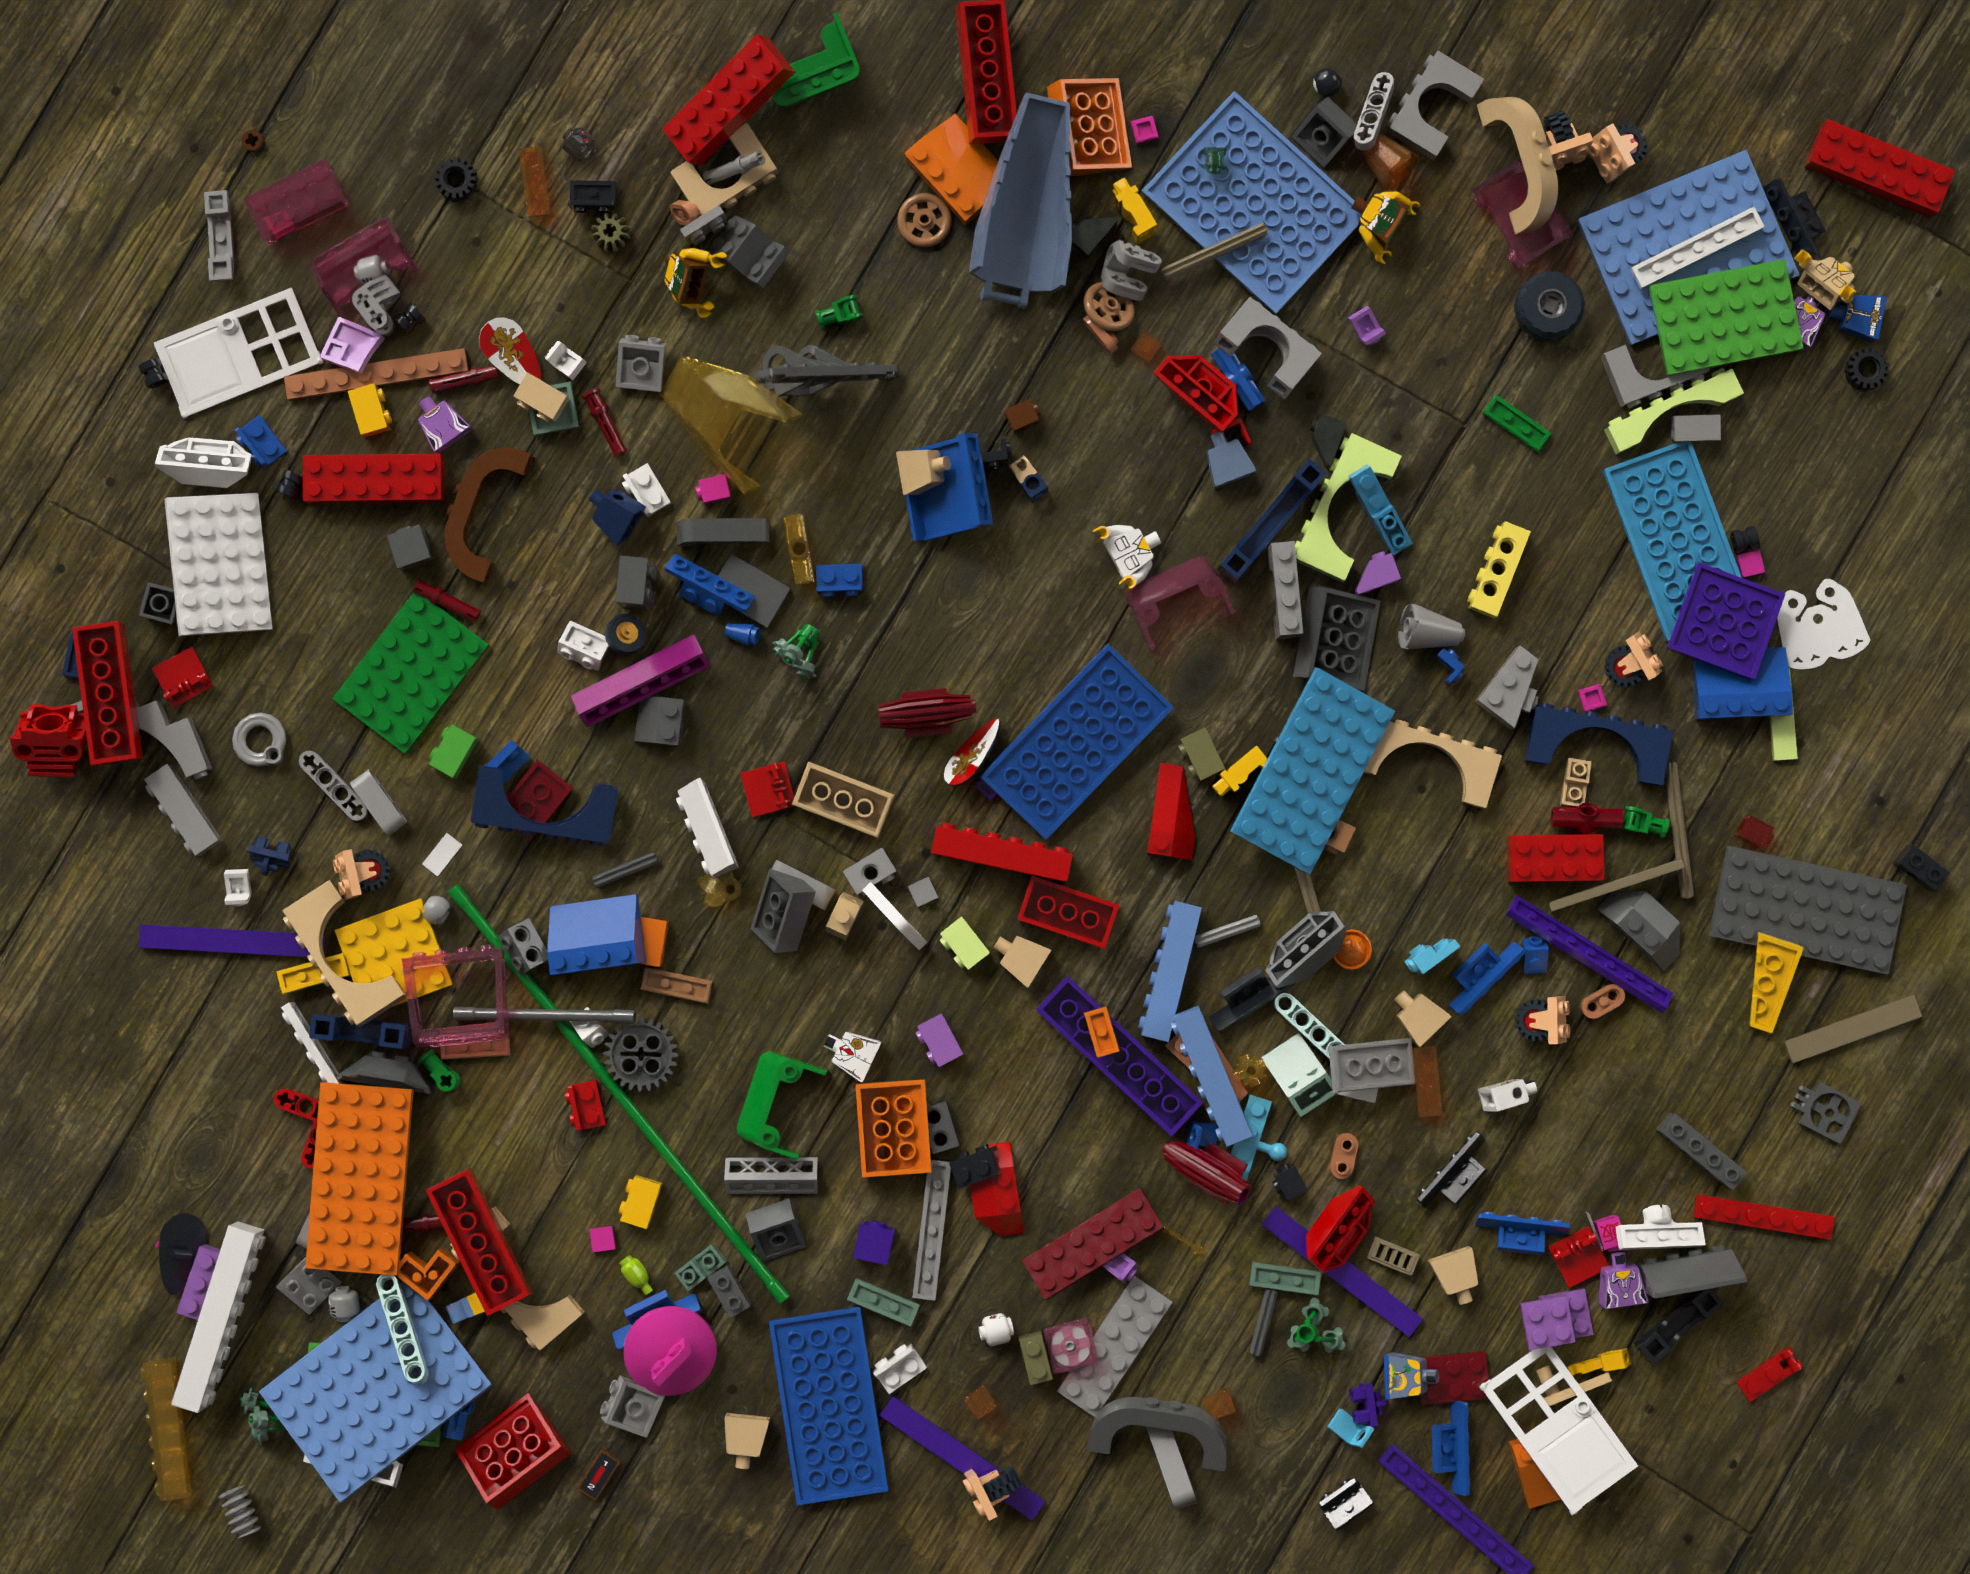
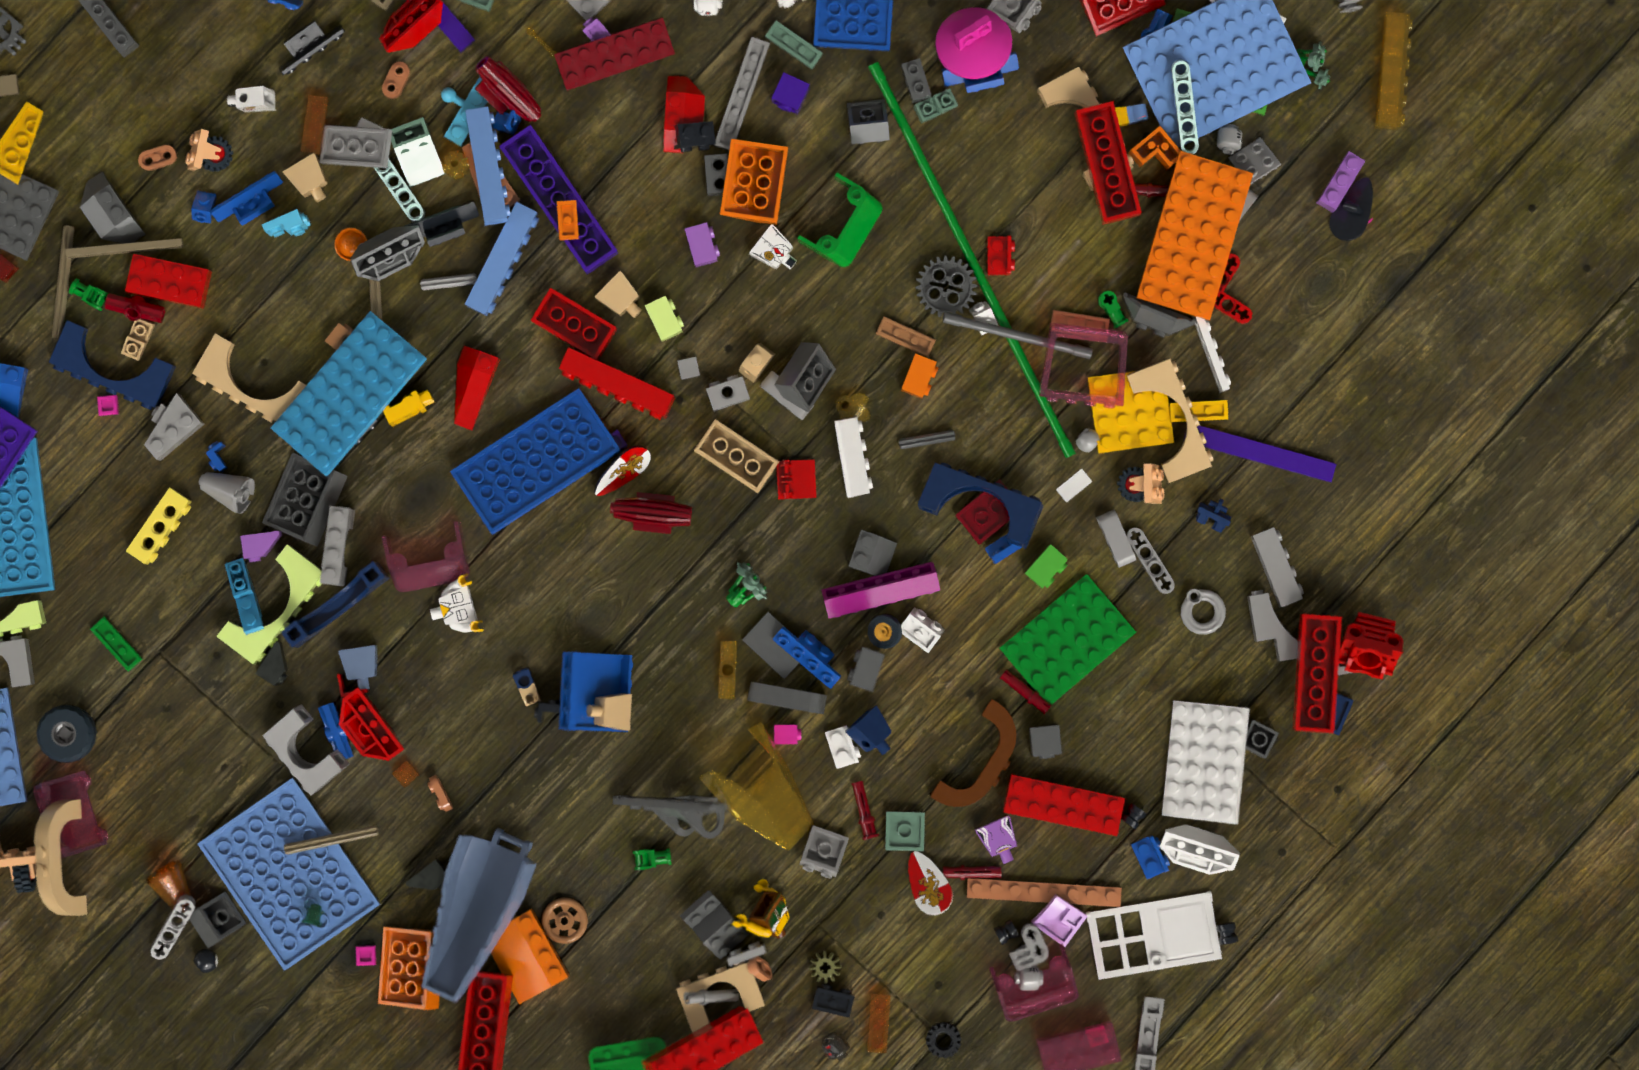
camera: 170 degrees left, 0 degrees up
red hinge [152,647,214,709] -> none
white brick [171,1222,266,1413] -> none
white bracket [224,869,252,906] -> none
dark blue arch [309,1013,414,1049] -> none
yellow brick [348,383,392,438] -> none
dark grey brick [498,918,548,976] -> none
tan brick [513,372,569,423] -> none
white bracket [545,341,587,380] -> none
slope [547,894,646,975] -> none
dark pink tile [589,1226,616,1252] -> none
yellow brick [618,1175,663,1229] -> none
lime plant [619,1255,653,1295] -> none
light grey fence [724,1157,818,1194] -> none
blue cone [725,623,760,647] -> none
blue bracket [816,564,863,597] -> none
white beam [863,882,928,950] -> none
reddish brown brick [1004,399,1041,434] -> none
medium nougat plate [1084,282,1135,331] -> none
light grey piece [1101,240,1162,301] -> none
yellow hips [1112,178,1157,245] -> none
olive brick [1178,727,1225,781] -> none
black brick [1272,1163,1308,1201] -> none
medium lavender bracket [1348,306,1386,345] -> none
torso [1351,191,1420,264] -> none
light grey arch [1387,51,1484,161] -> none
dark purple plate [1506,895,1673,1013] -> none
plate [1604,631,1663,687] -> none

